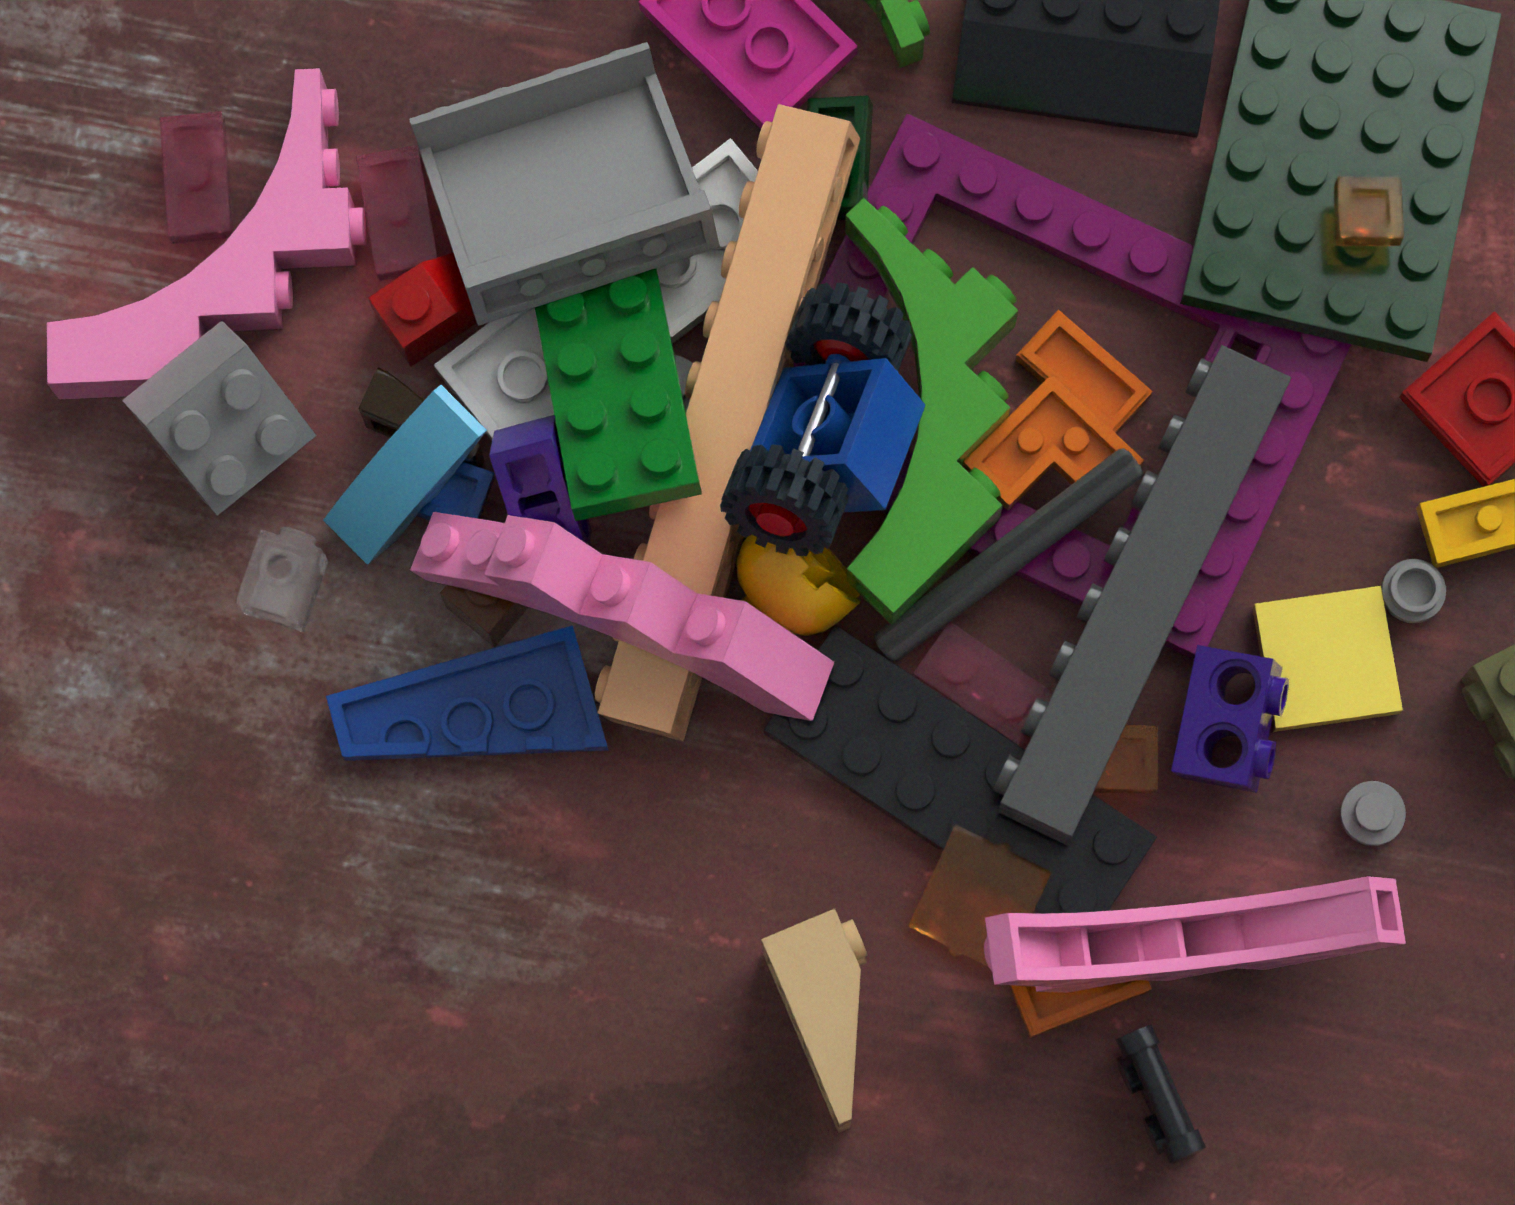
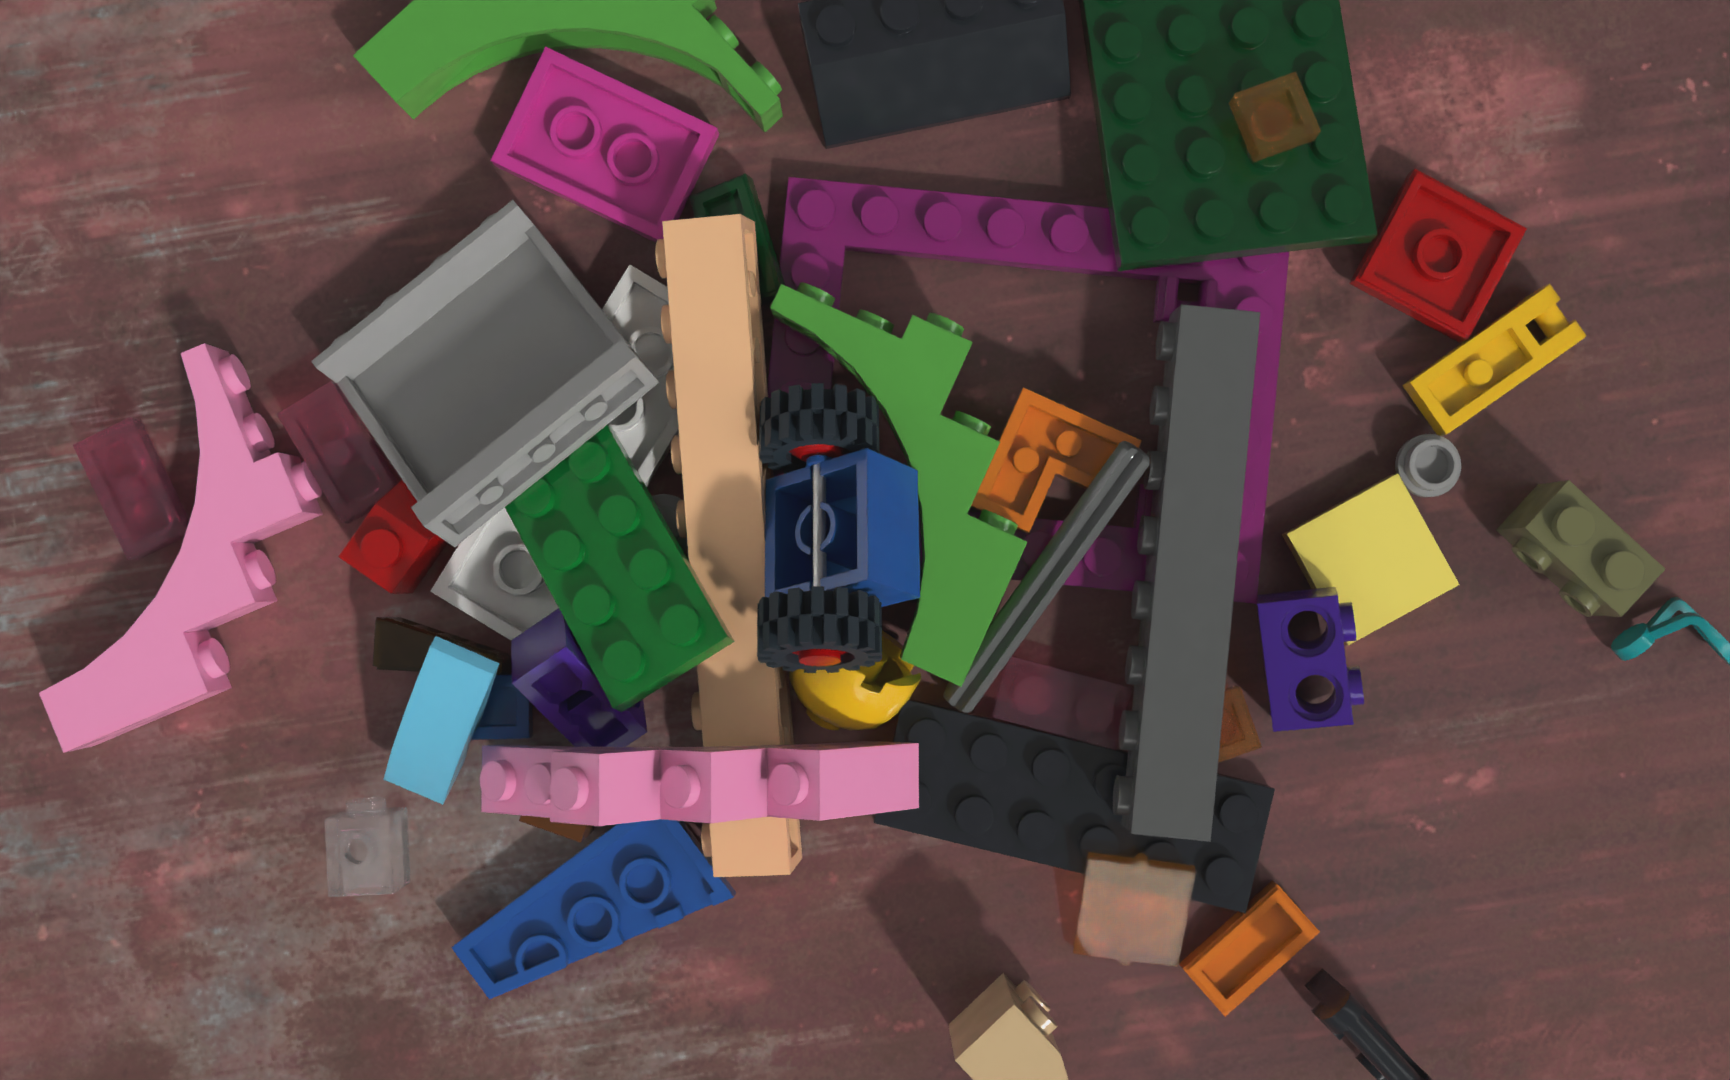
camera: 20 degrees left, 10 degrees up
light grey brick [122,321,317,516] -> none
bright pink arch [984,876,1406,993] -> none
orange tile [1016,310,1153,434] -> none
light grey plate [1340,781,1406,846] -> none

